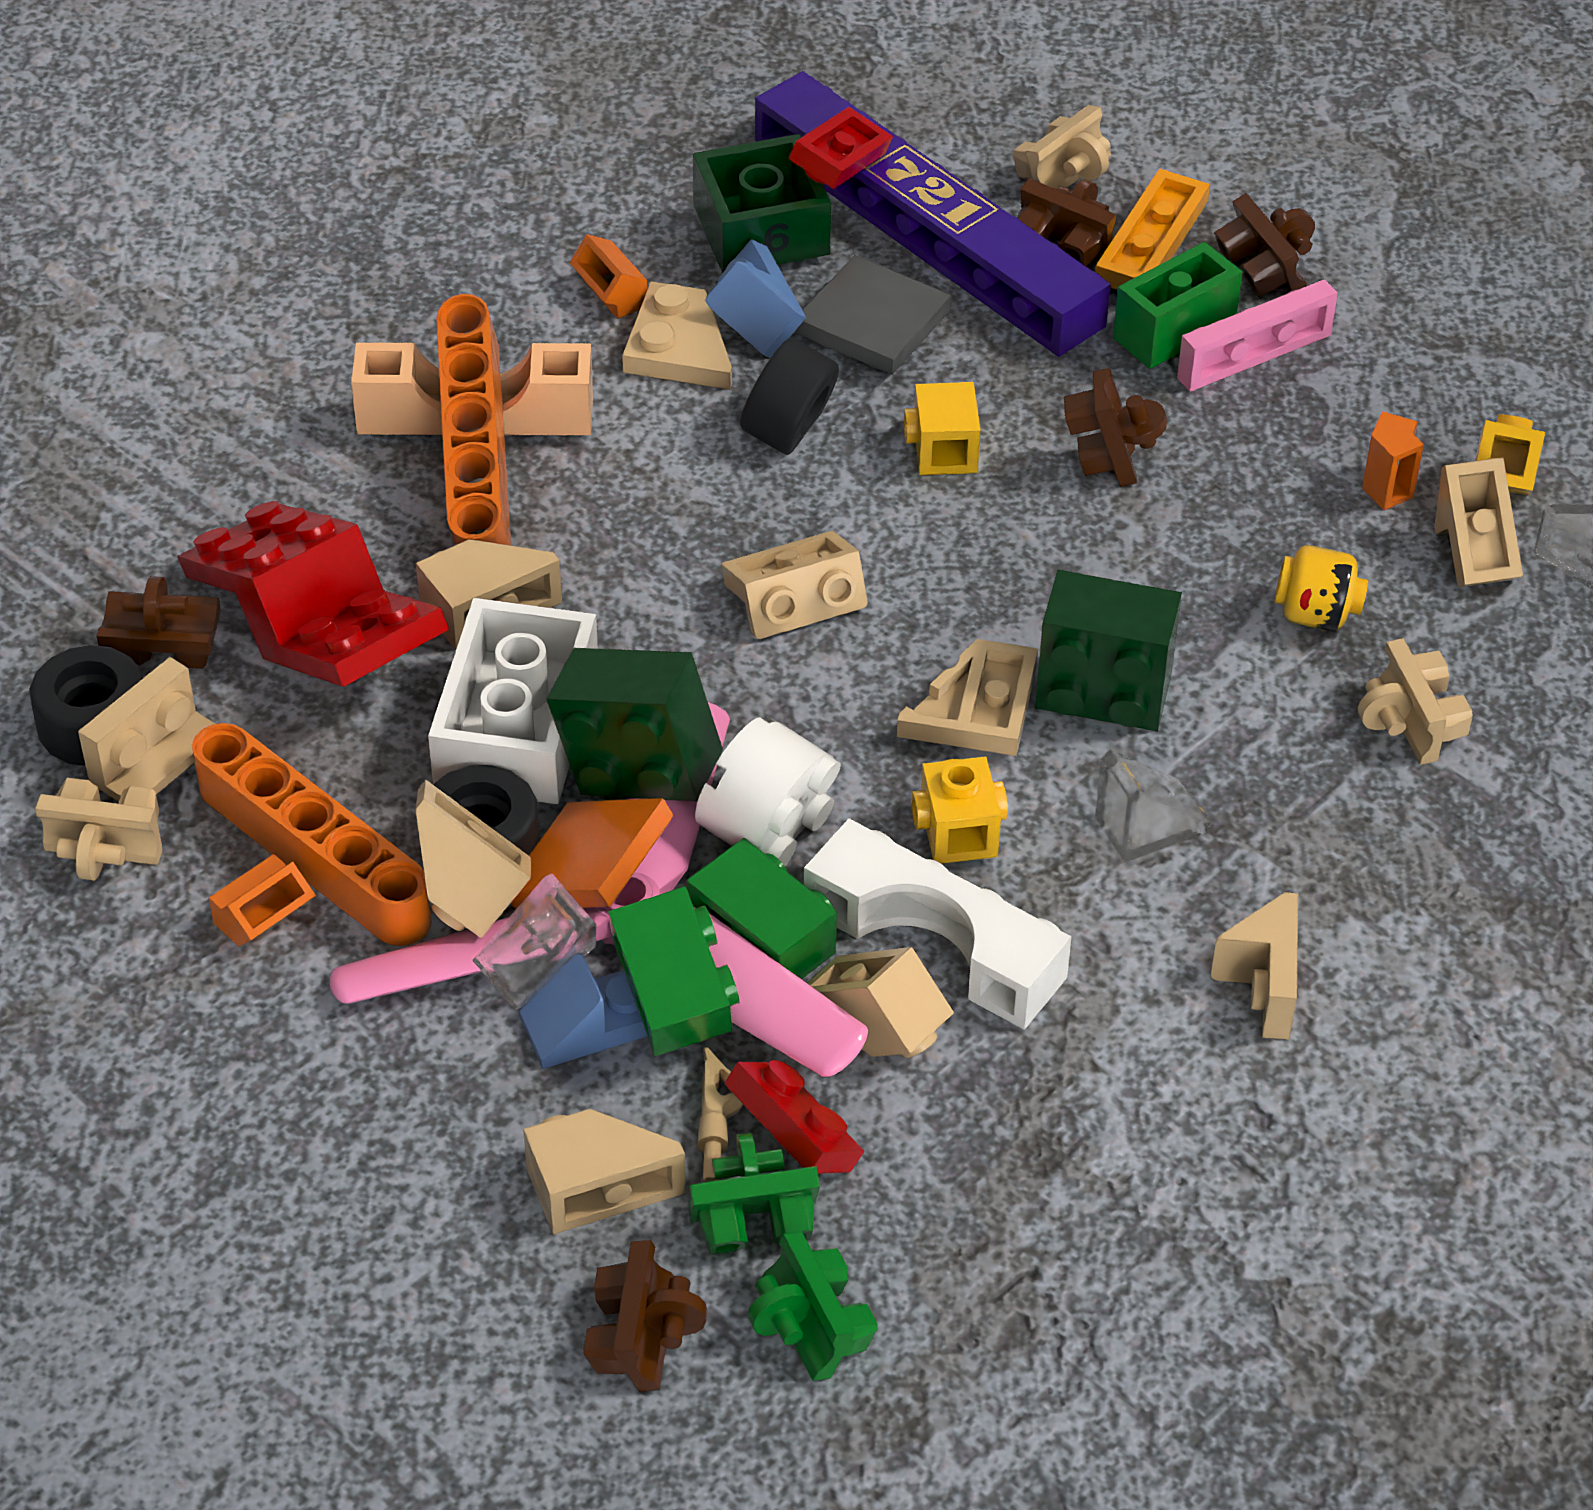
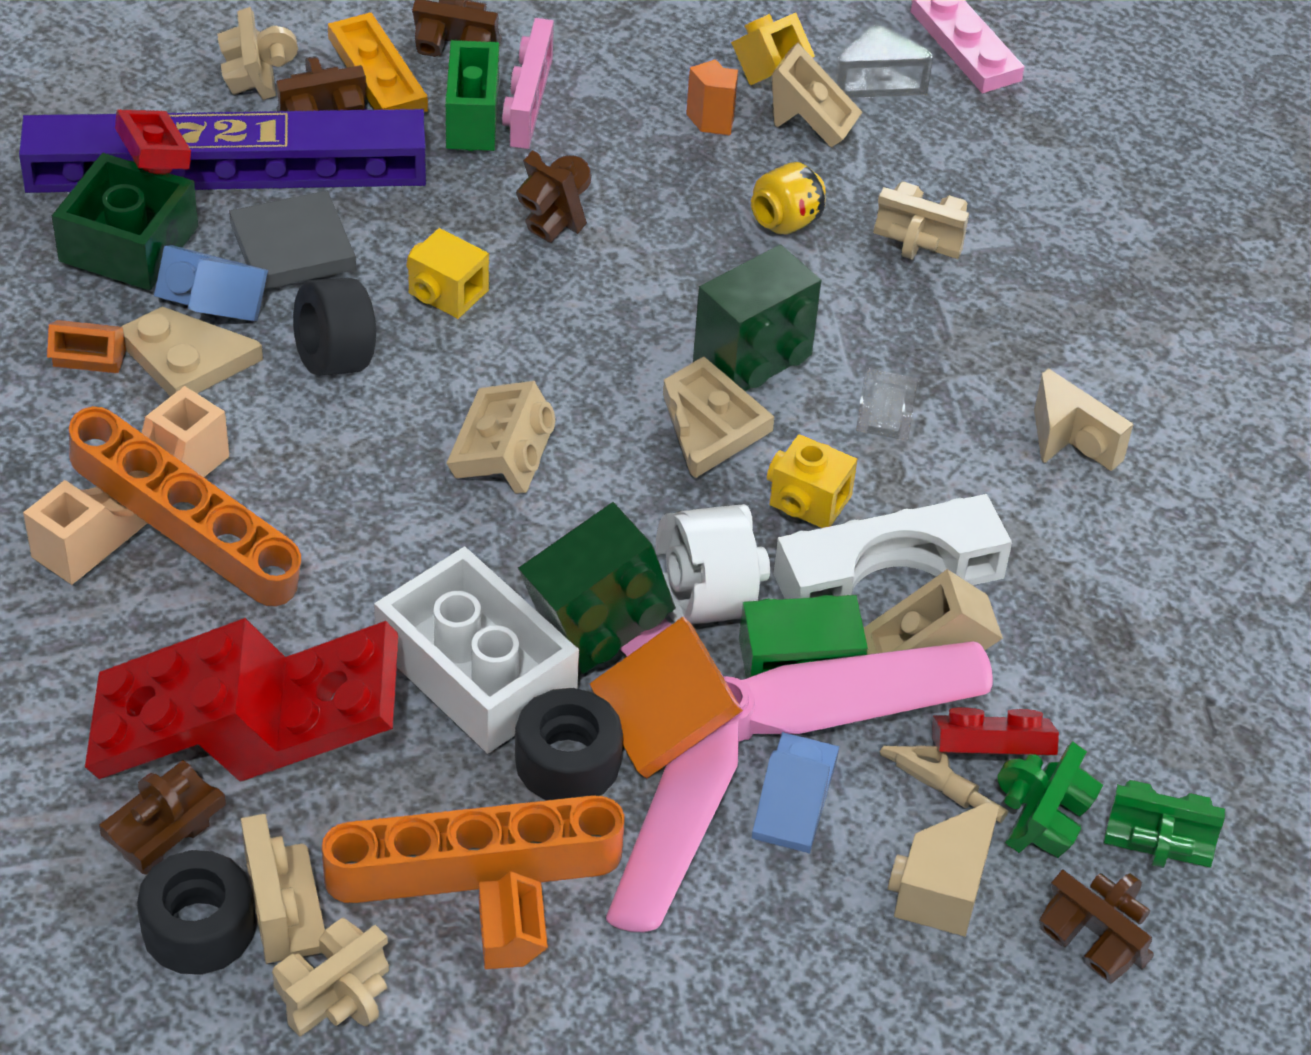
camera: 55 degrees left, 0 degrees up
tan slope [415,780,531,938] -> none
tan slope [416,539,562,650] -> none
clear slope [472,874,596,1011] -> none
green brick [608,886,740,1057] -> none

